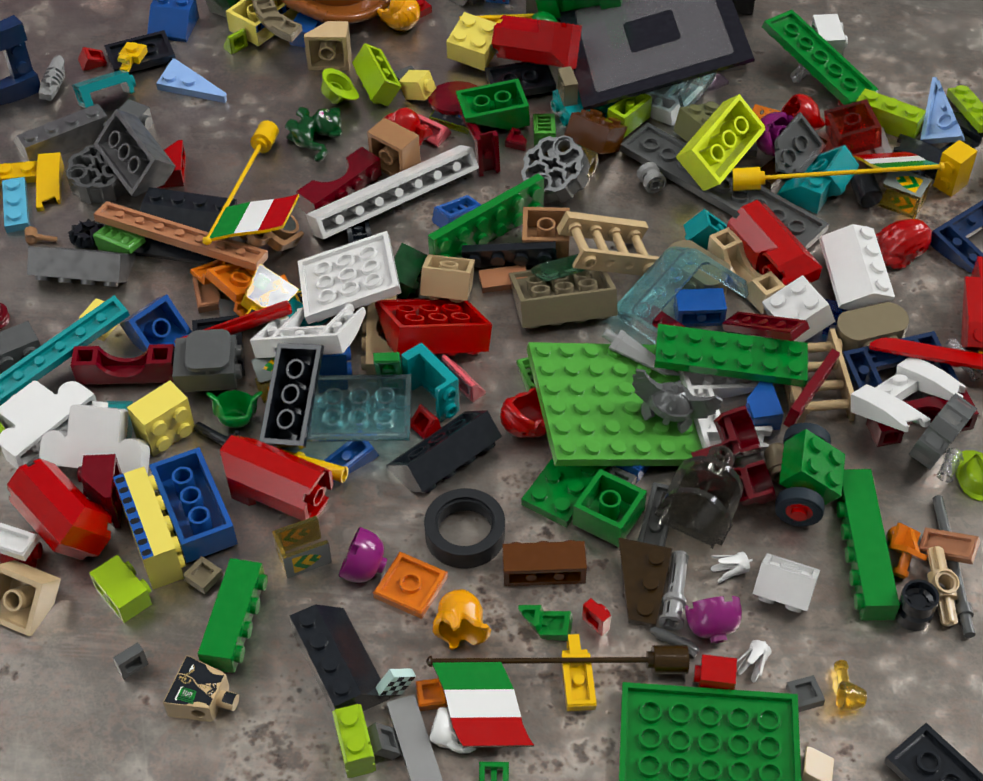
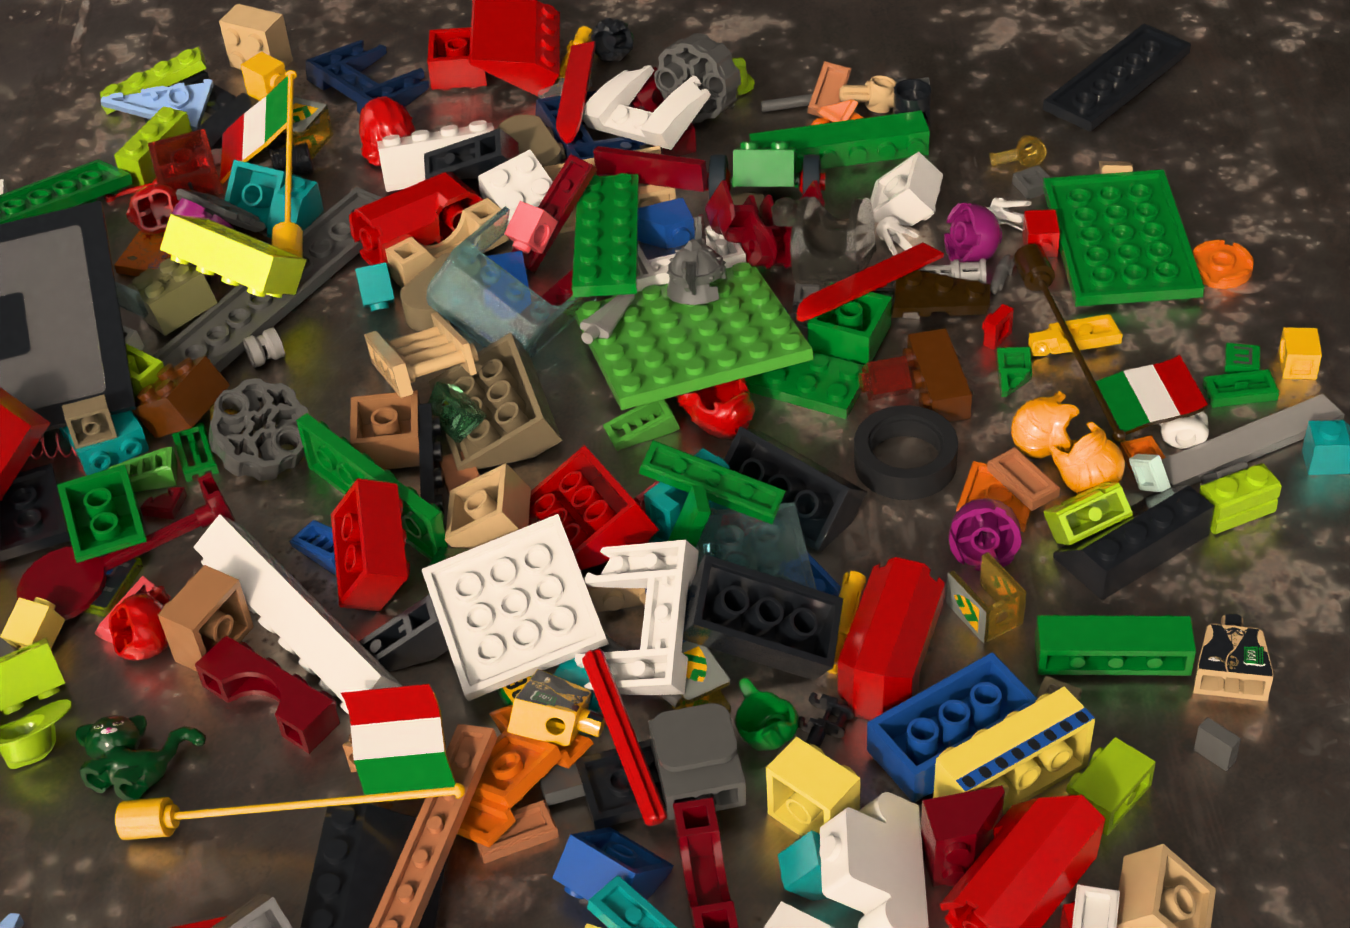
camera: 95 degrees left, 5 degrees down
none -> red brick [331,478,410,611]
none -> black slope [424,128,519,180]
none -> coral brick [504,201,558,254]
none -> green tile [639,440,786,525]
none -> red piece [796,242,944,322]
none -> clear red brick [859,356,913,401]
none -> nougat tile [987,447,1060,511]
none -> lime brick [1043,482,1133,545]
none -> light orange hair [1051,421,1125,494]

